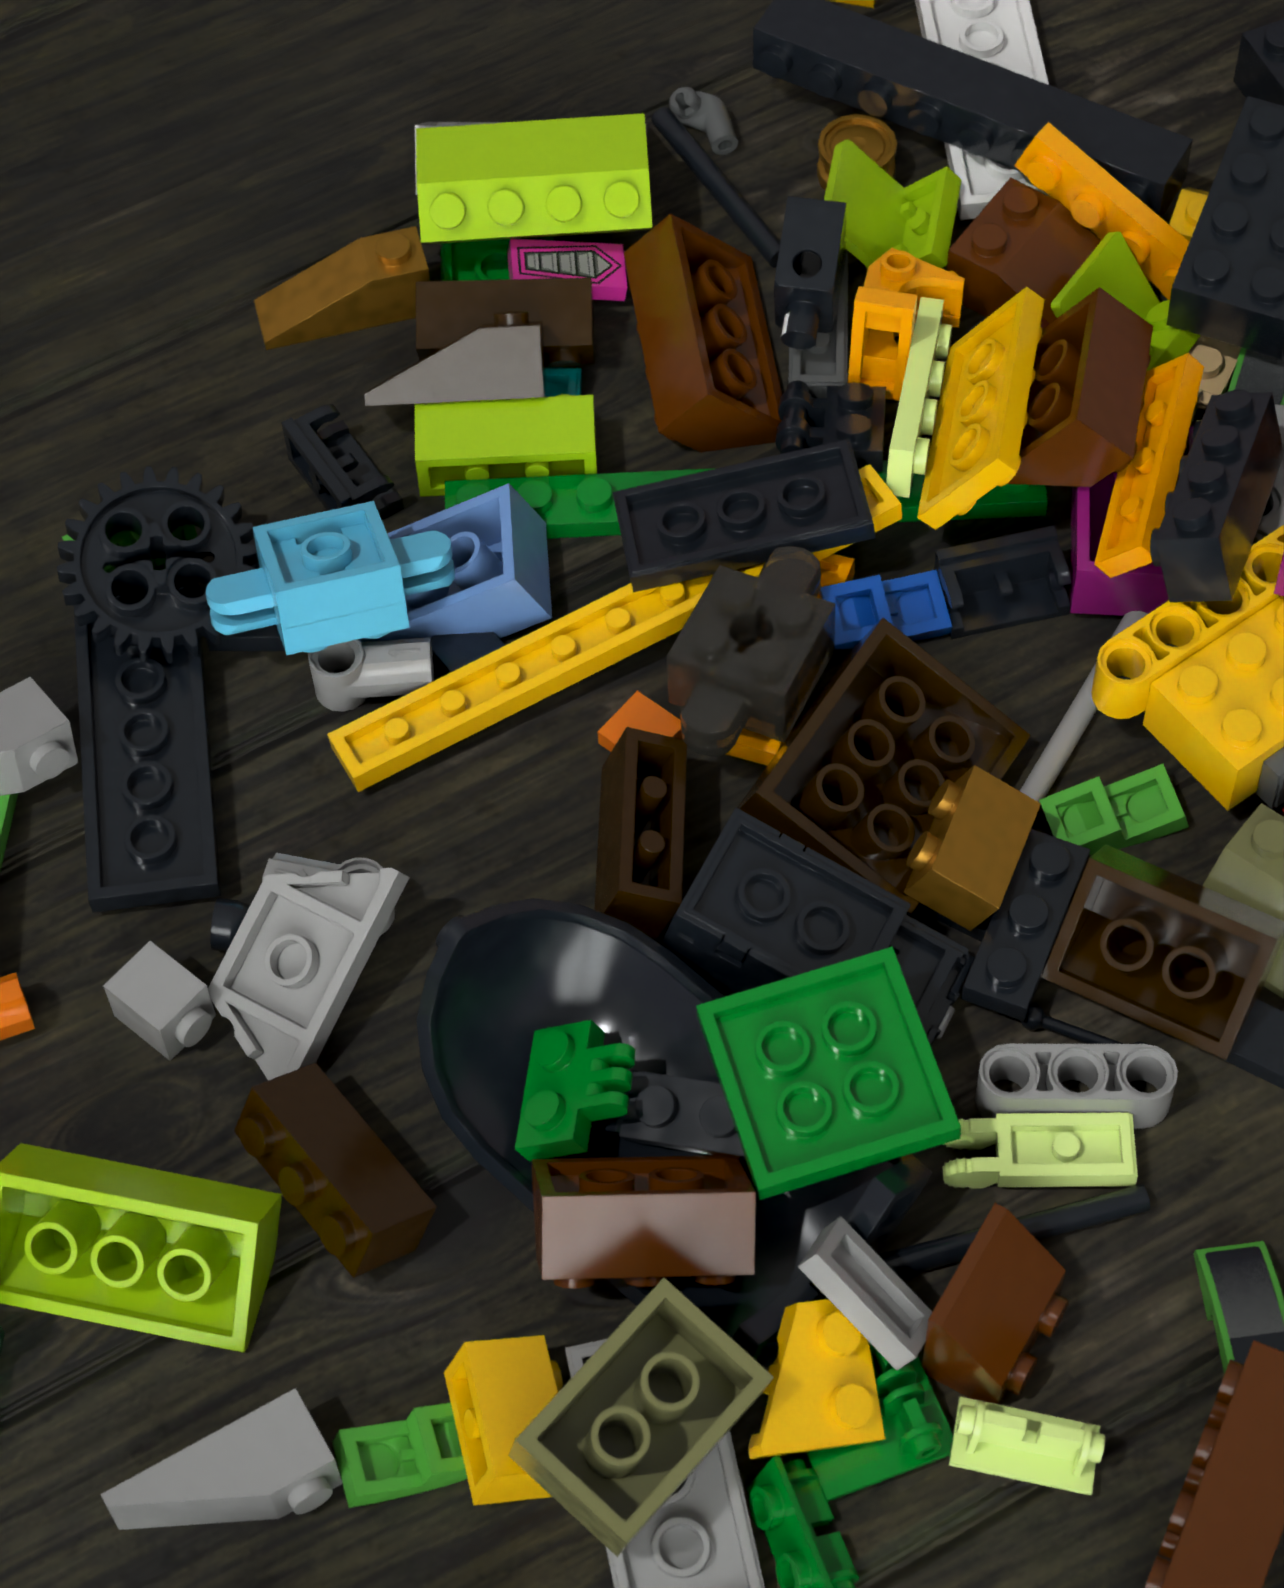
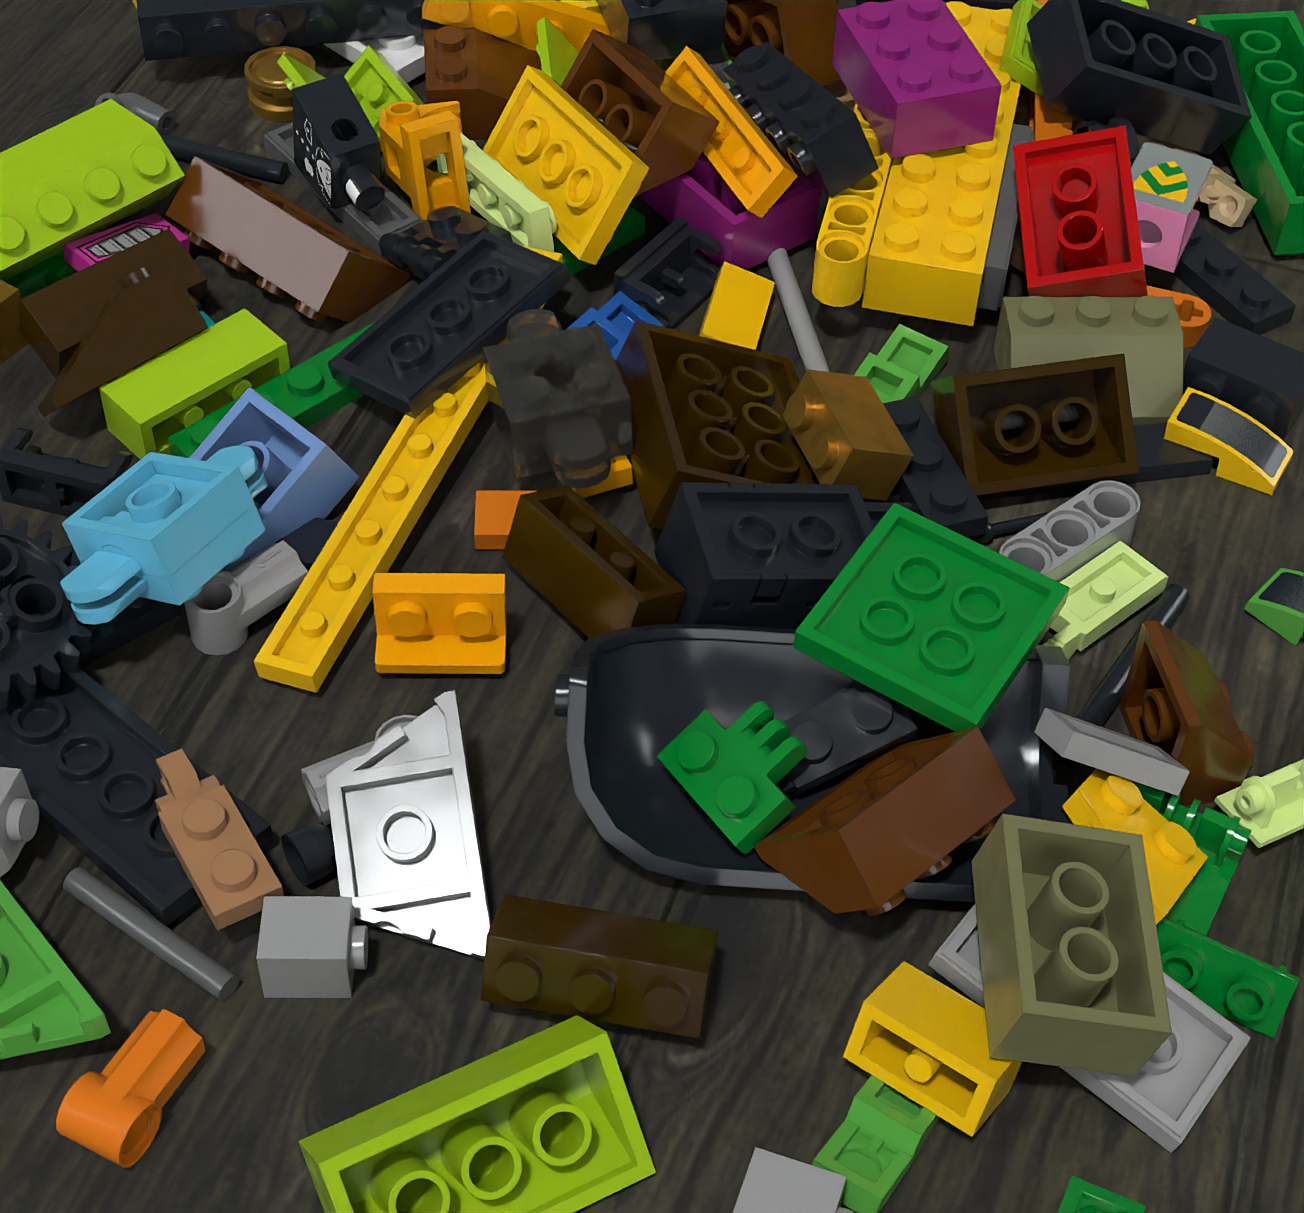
camera: 45 degrees left, 10 degrees down
none -> dark grey bar [63,867,239,1001]
none -> medium nougat hinge [155,748,284,930]
none -> light orange bracket [372,573,507,674]
none -> yellow tile [699,261,775,350]

